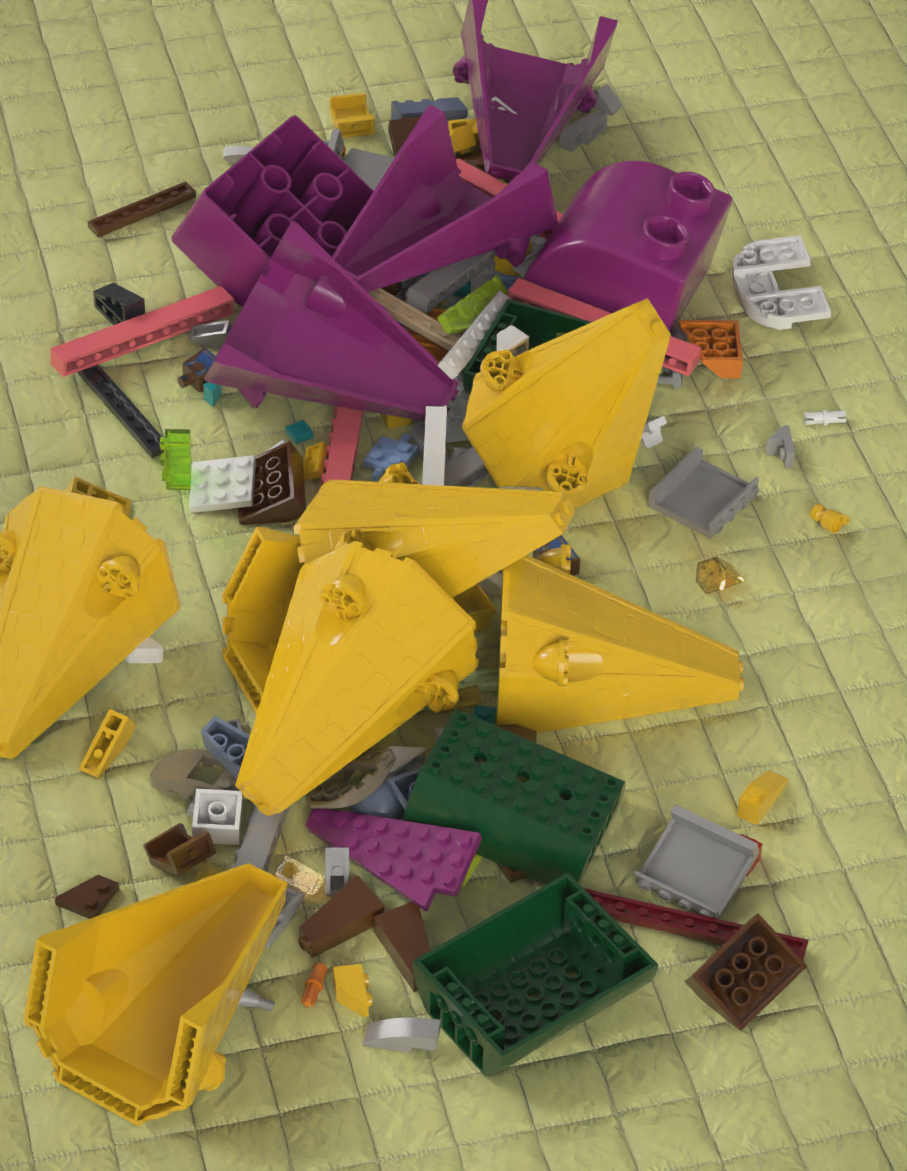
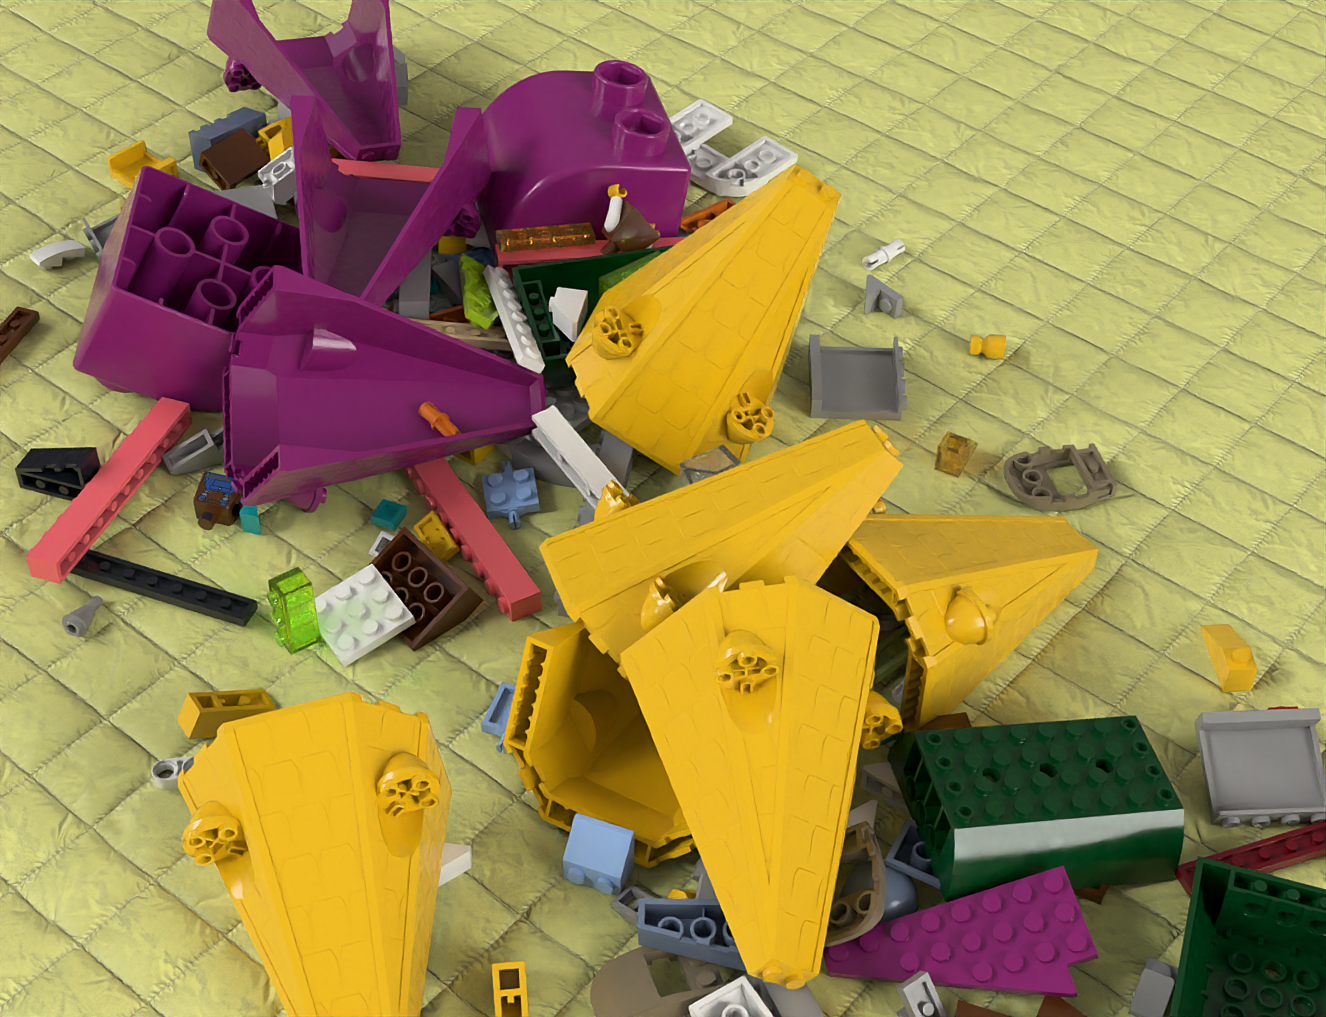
camera: 35 degrees left, 0 degrees up
none -> light grey cone [62,596,103,637]
none -> orange axle [419,401,461,437]
none -> clear yellow plate [496,223,595,252]
none -> light blue slope [563,813,635,896]
none -> reddish brown torso [600,184,660,255]
none -> dark tan slope [1004,443,1118,511]

